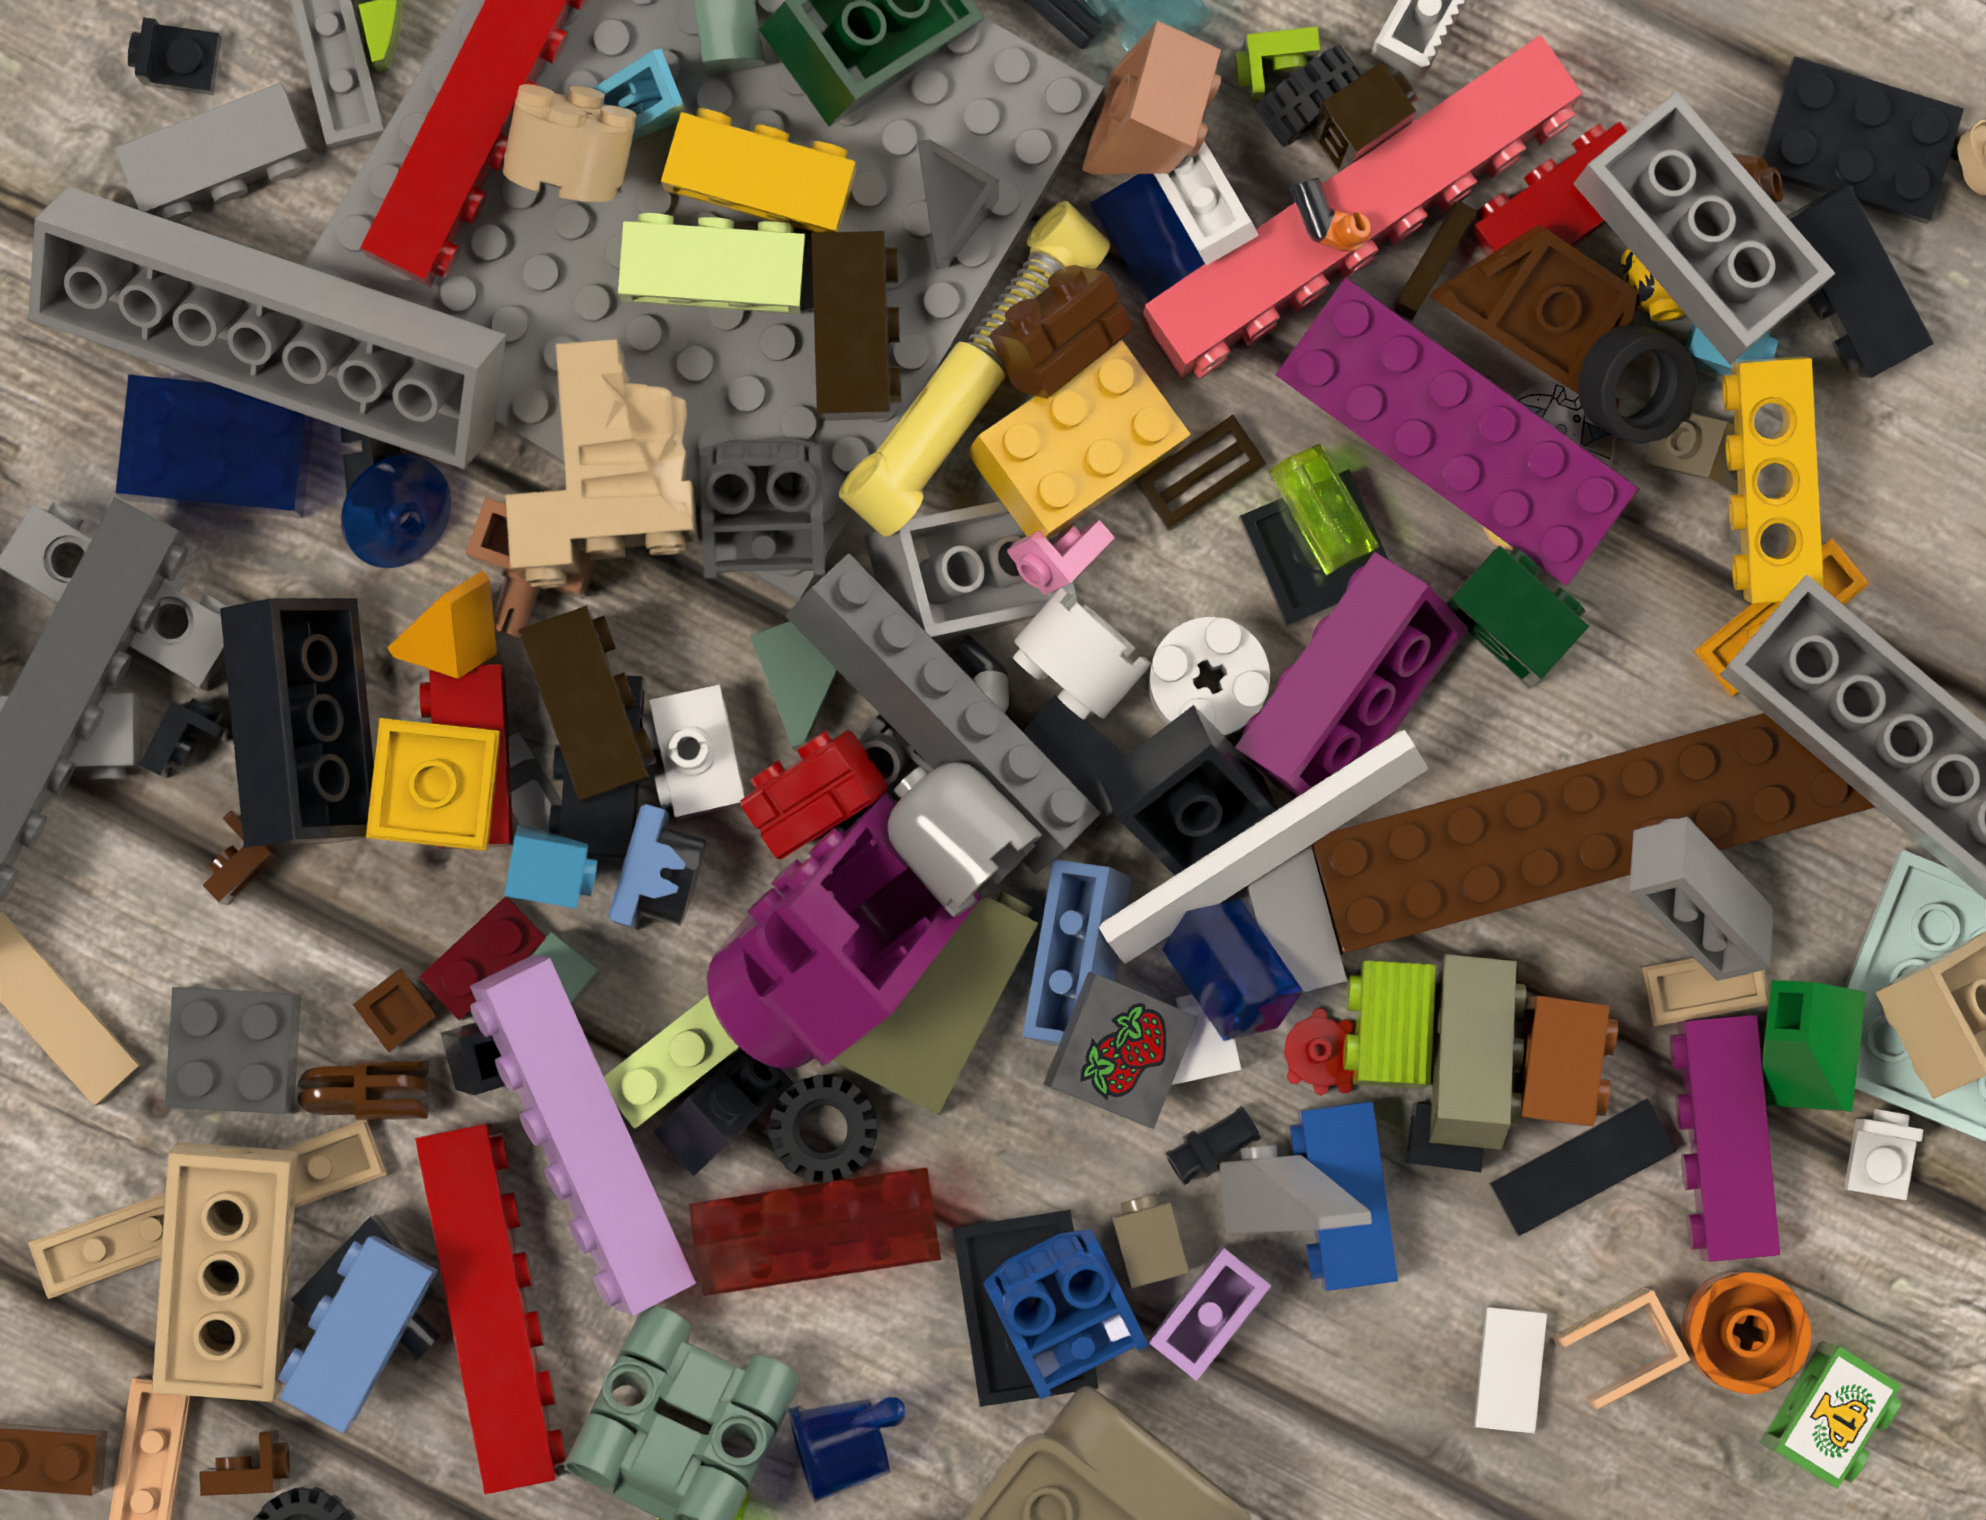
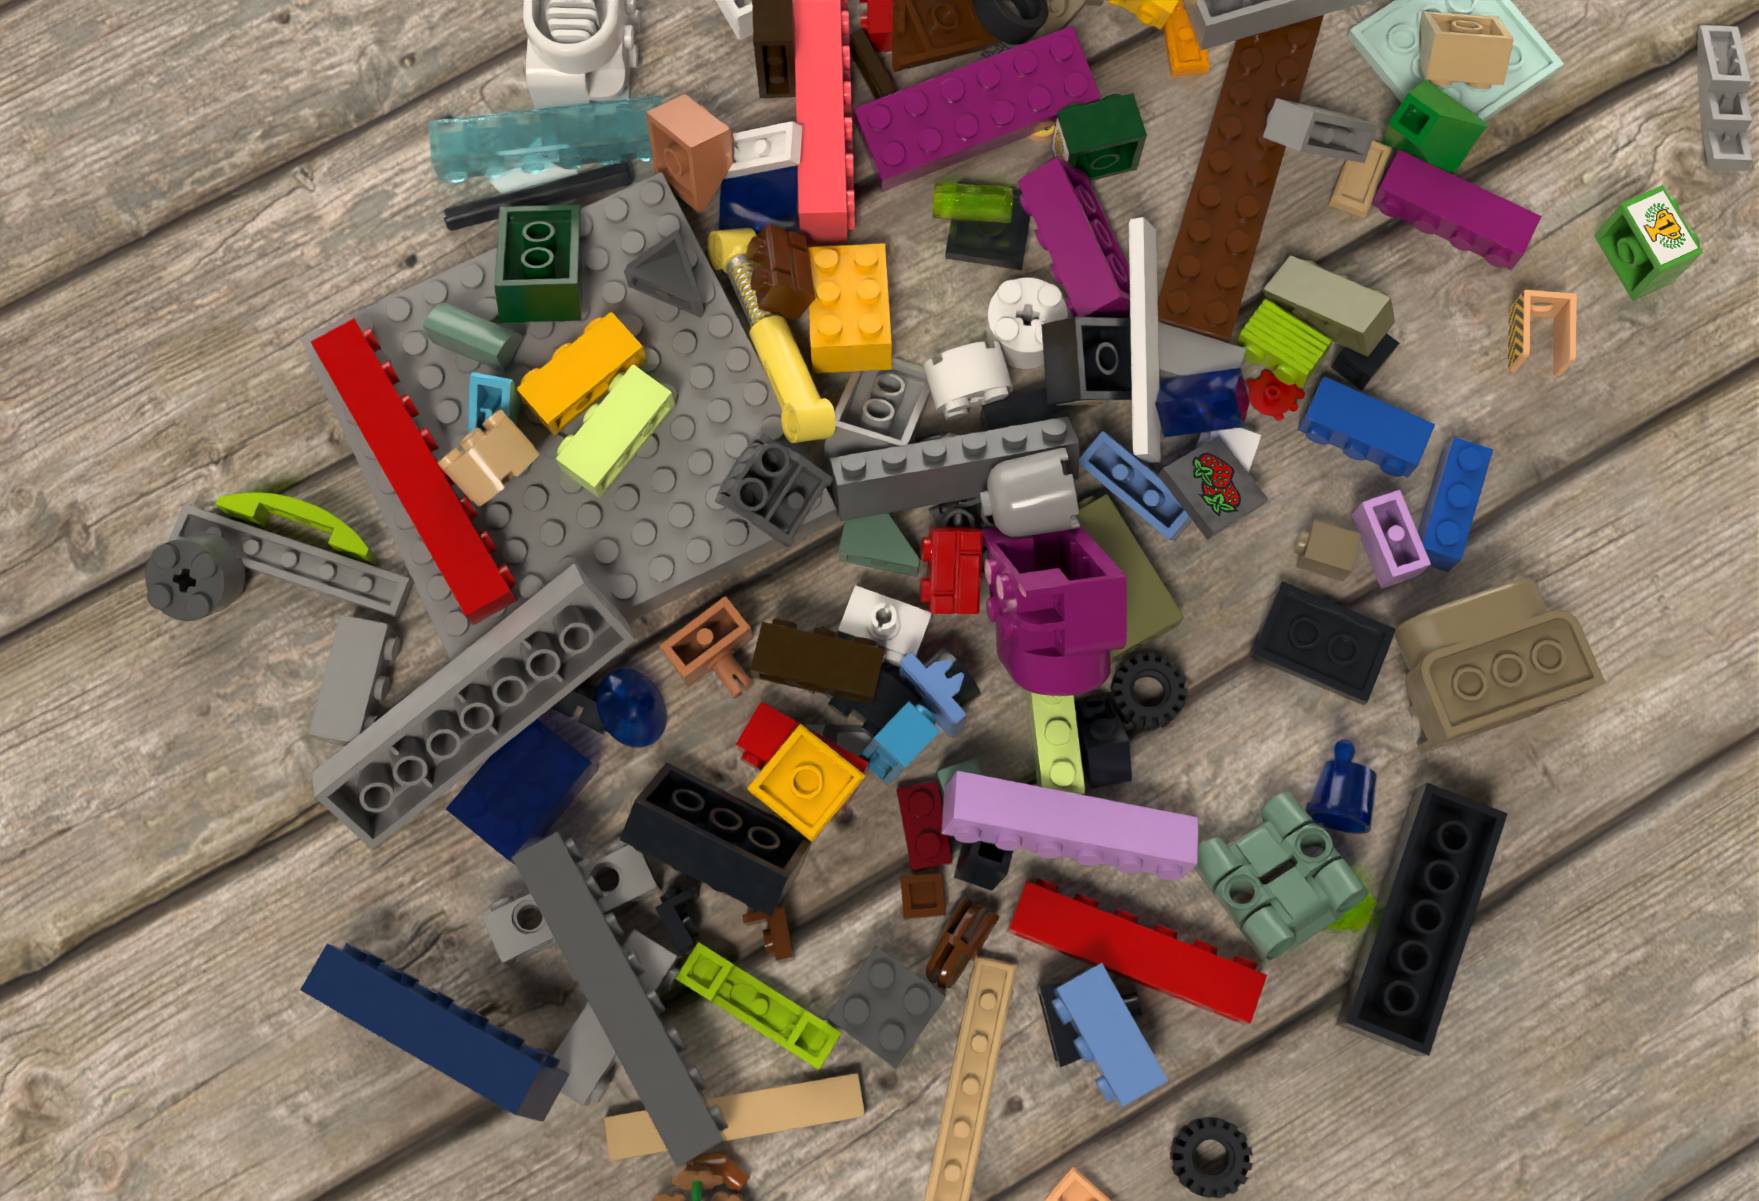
camera: 55 degrees left, 10 degrees down
black bracket [128,17,222,95] -> none
tan brick [152,1142,299,1402] -> none
reddish brown bracket [200,1430,290,1496] -> none
light orange slope [387,570,497,679] -> none
tan brick [505,339,699,589] -> none
clear red brick [689,1167,941,1296] -> none
dark brown brick [812,231,902,421] -> none
blue slope [983,1229,1149,1400] -> none
bright pink bracket [1007,520,1115,595] -> none
dark brown tile [1134,415,1267,531] -> none
black pin [1165,1106,1261,1186] -> none
light grey slope [1219,1145,1372,1234] -> none
lime bracket [1235,26,1320,101] -> none
black tyre [1255,45,1362,147] -> none
arm [1291,178,1372,252] -> none
white tile [1474,1307,1547,1434] -> none
black tile [1489,1098,1676,1236] -> none
dark orange brick [1514,996,1618,1127] -> none
orange brick [1681,1270,1811,1394] -> none
white bracket [1844,1109,1924,1200] -> none
none -> lime slope [675,942,842,1070]
none -> blue brick [1418,437,1493,572]

